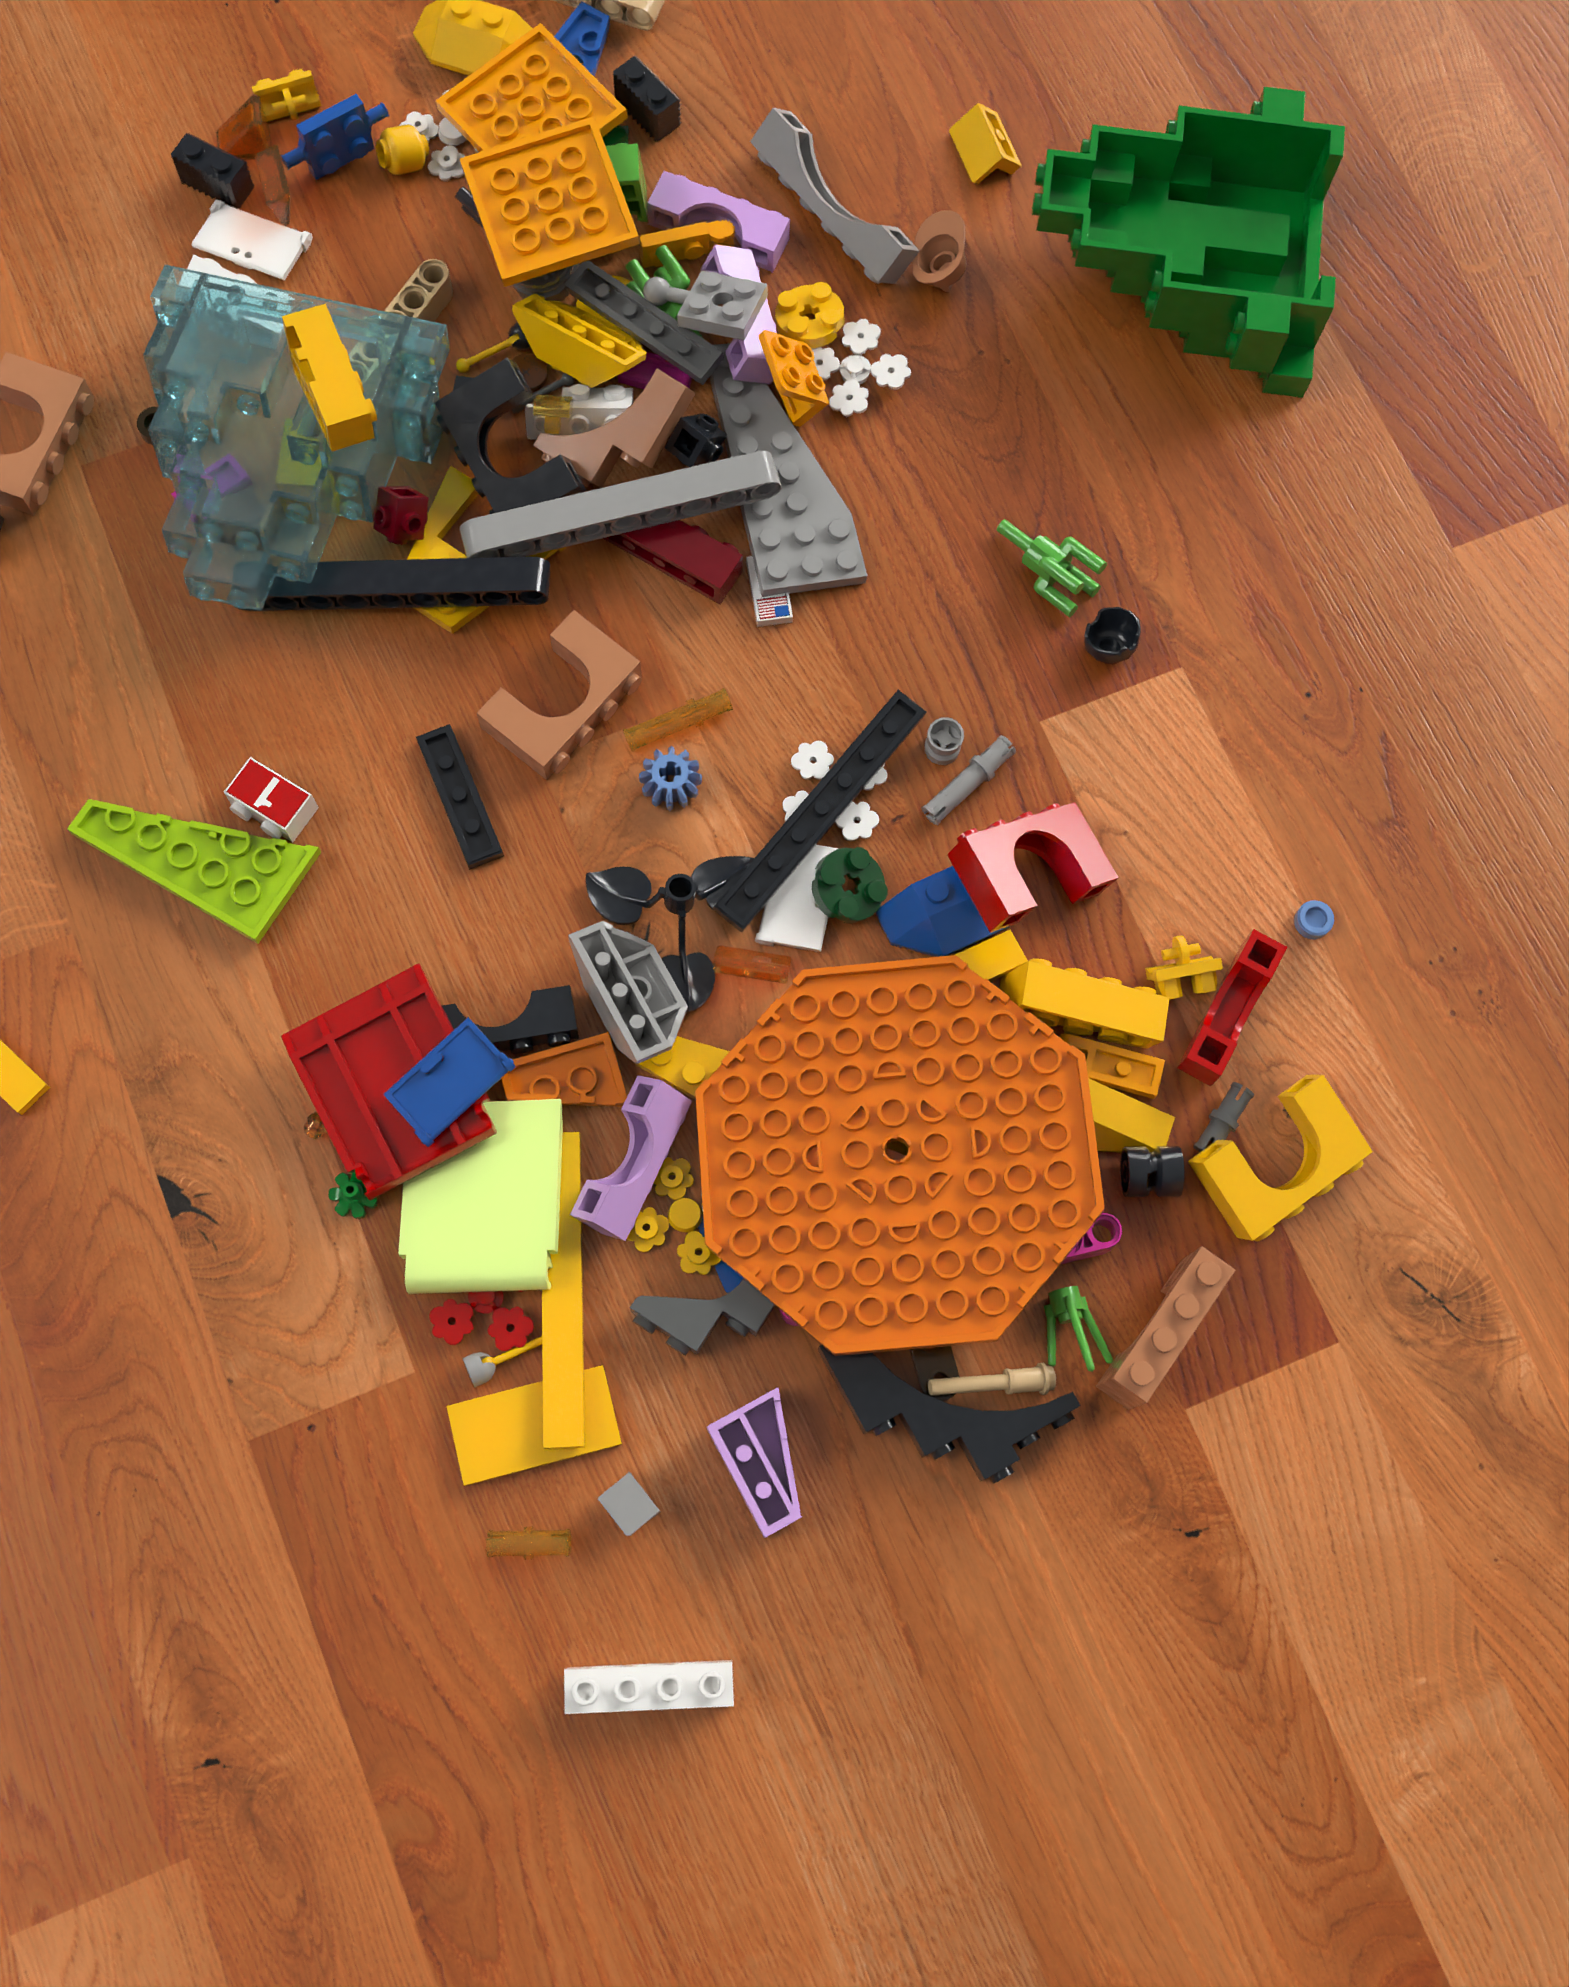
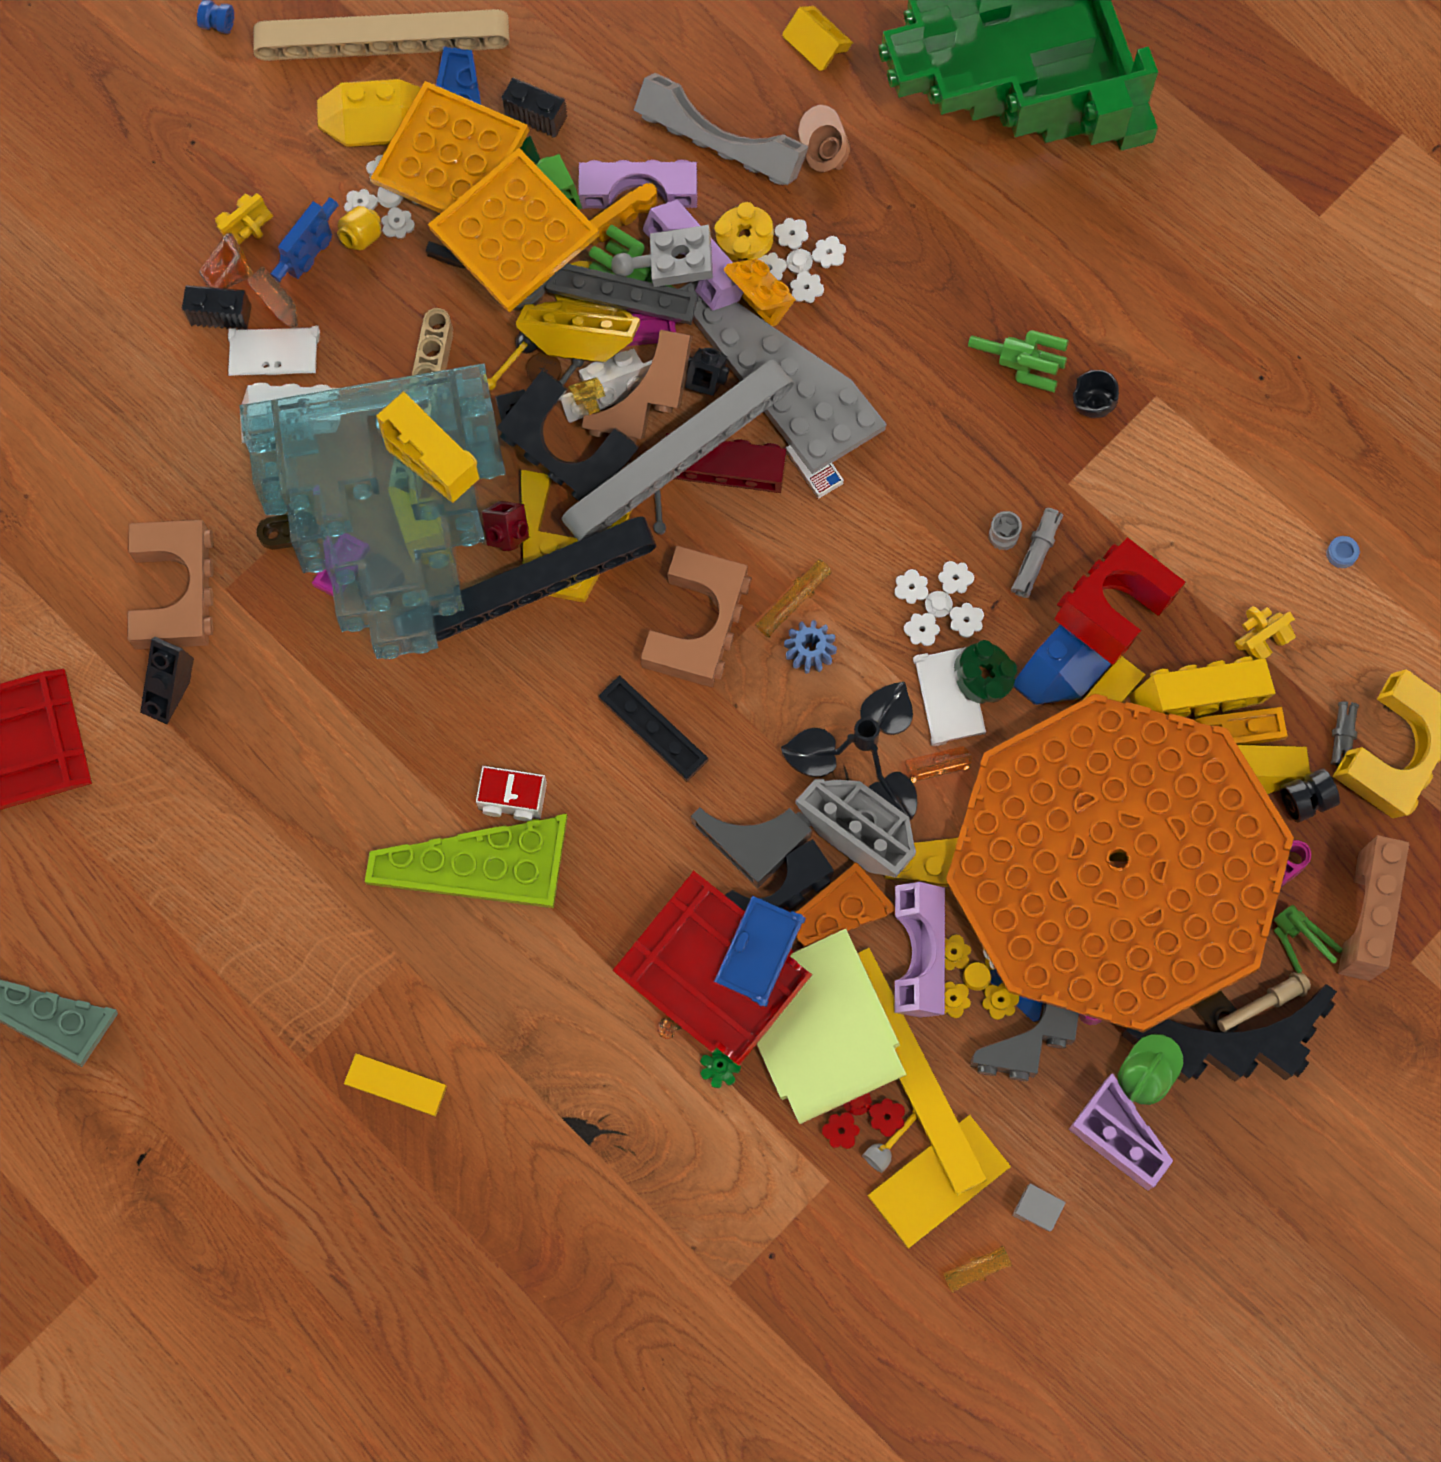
camera: 15 degrees left, 0 degrees up
white brick [564,1660,734,1714] -> none
black tile [713,690,927,933] -> none
red arch [1177,929,1288,1086] -> none
none -> dark grey hinge [654,489,666,535]
none -> dark grey arch [691,808,812,889]
none -> bright green piece [1118,1034,1183,1105]

